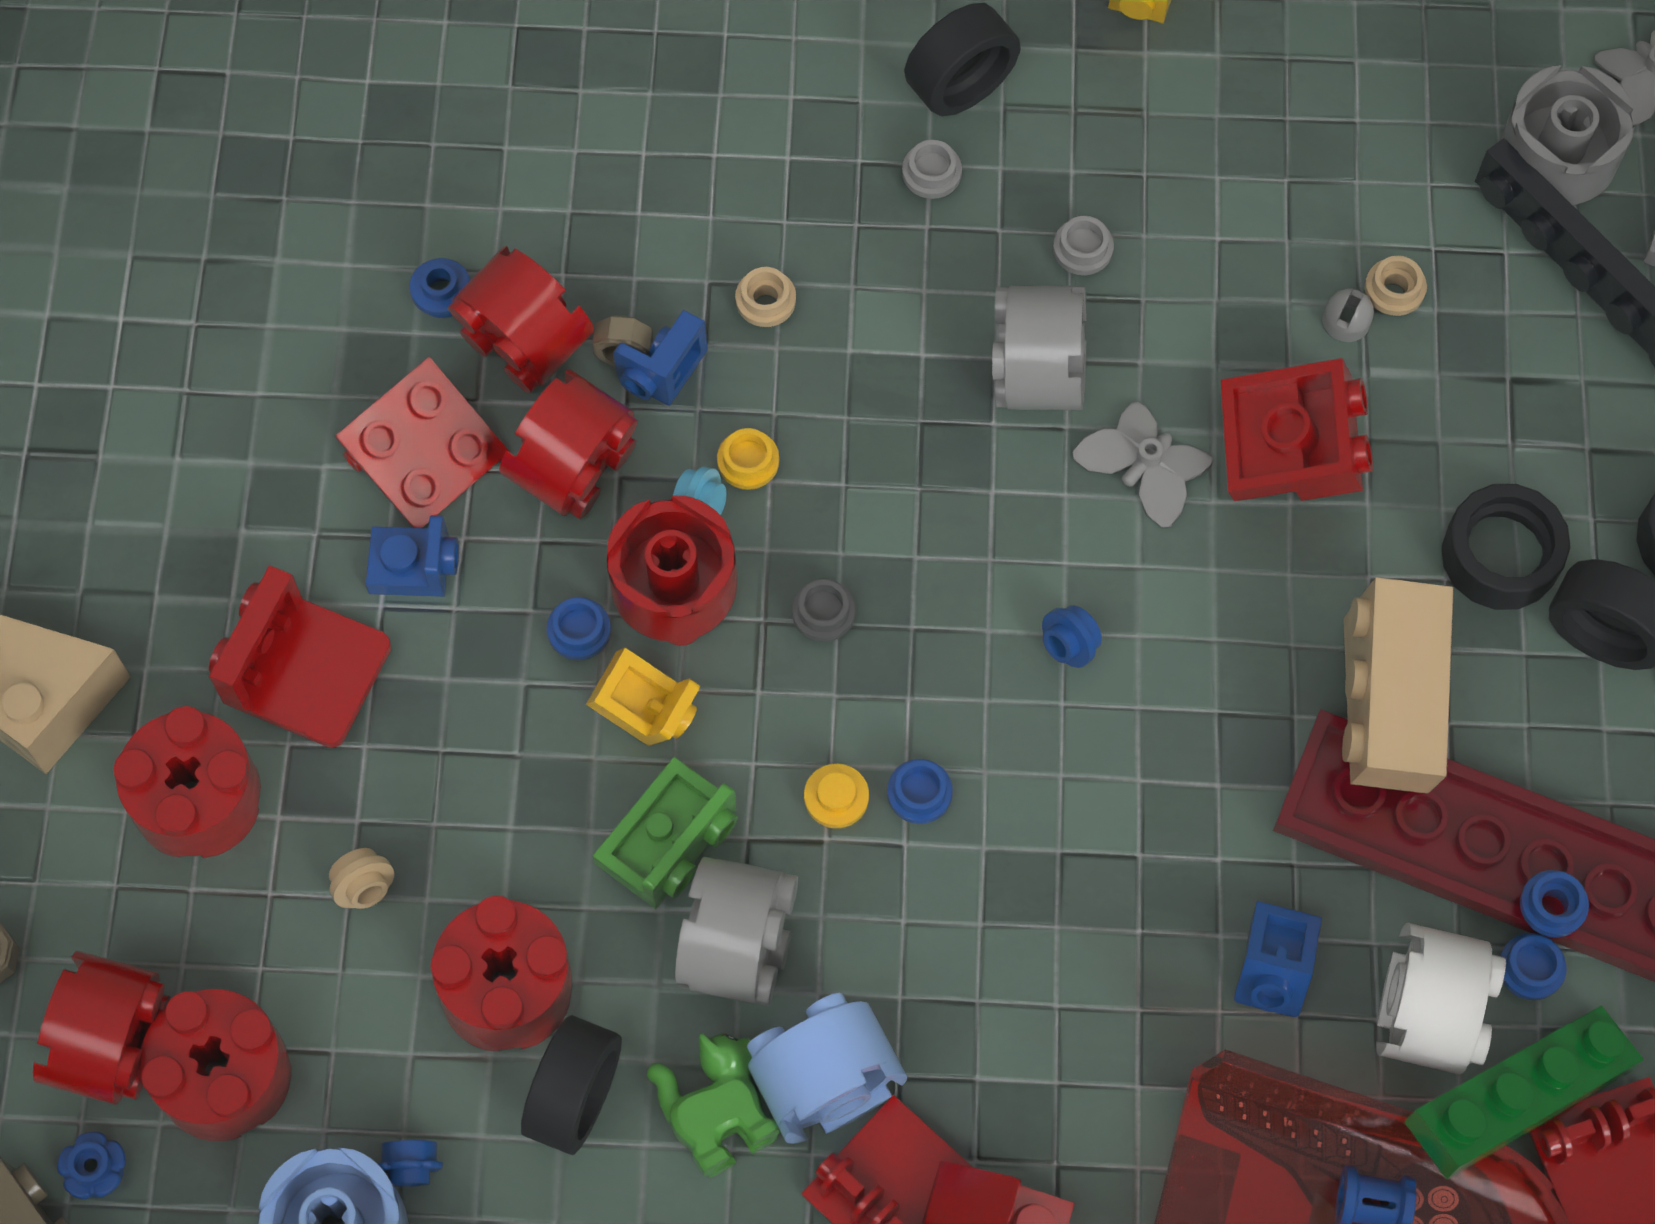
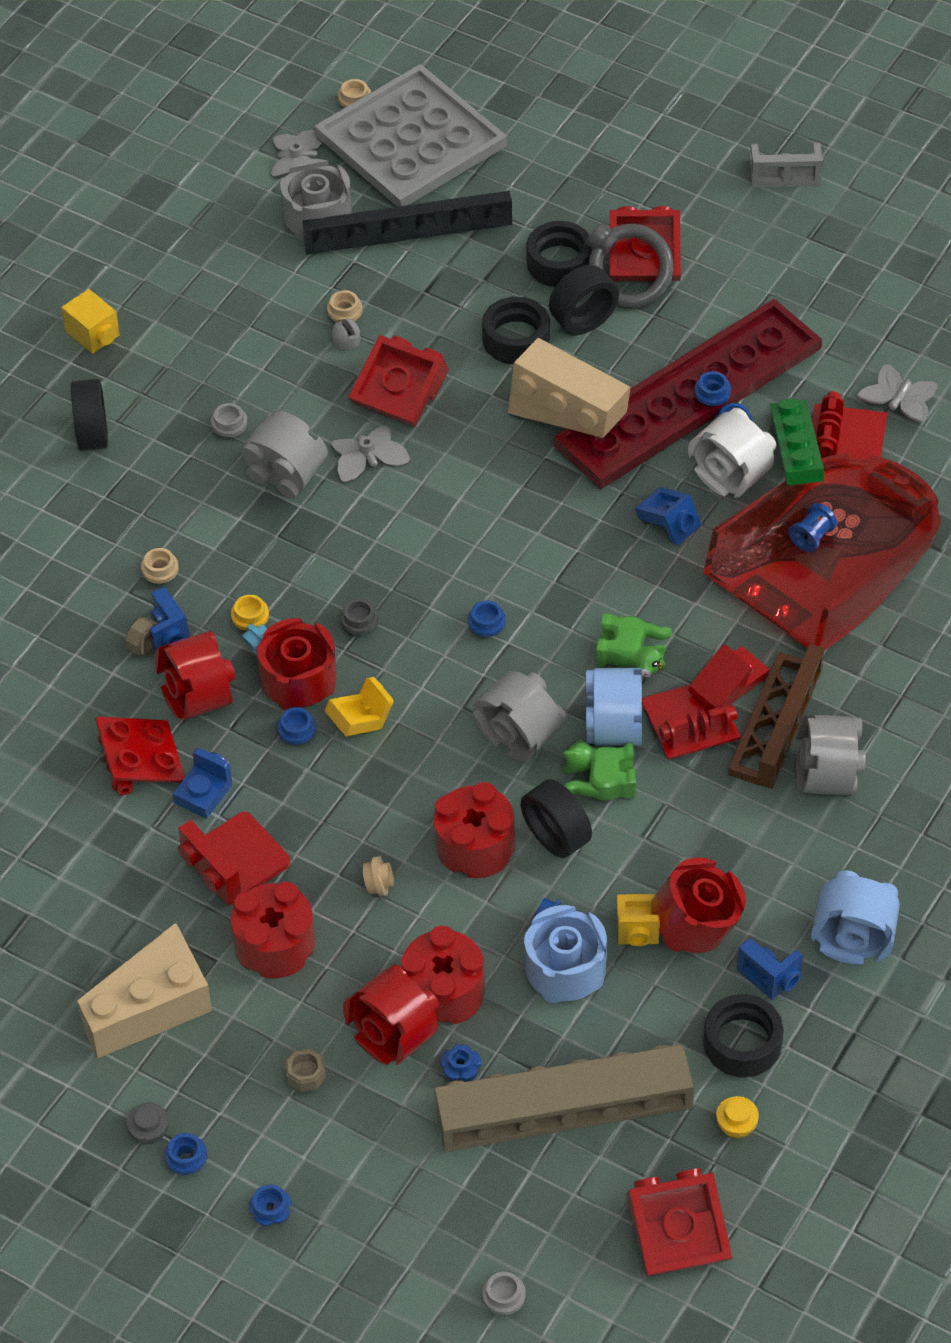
camera: 60 degrees left, 15 degrees down
blue plate [410,258,470,318] -> none
red brick [448,246,594,394] -> none
bright green bracket [592,757,738,909] -> none
yellow plate [804,764,869,828] -> none
light grey plate [902,140,962,199] -> none
blue plate [1042,605,1102,668] -> none
none -> bright green animal [596,613,672,678]

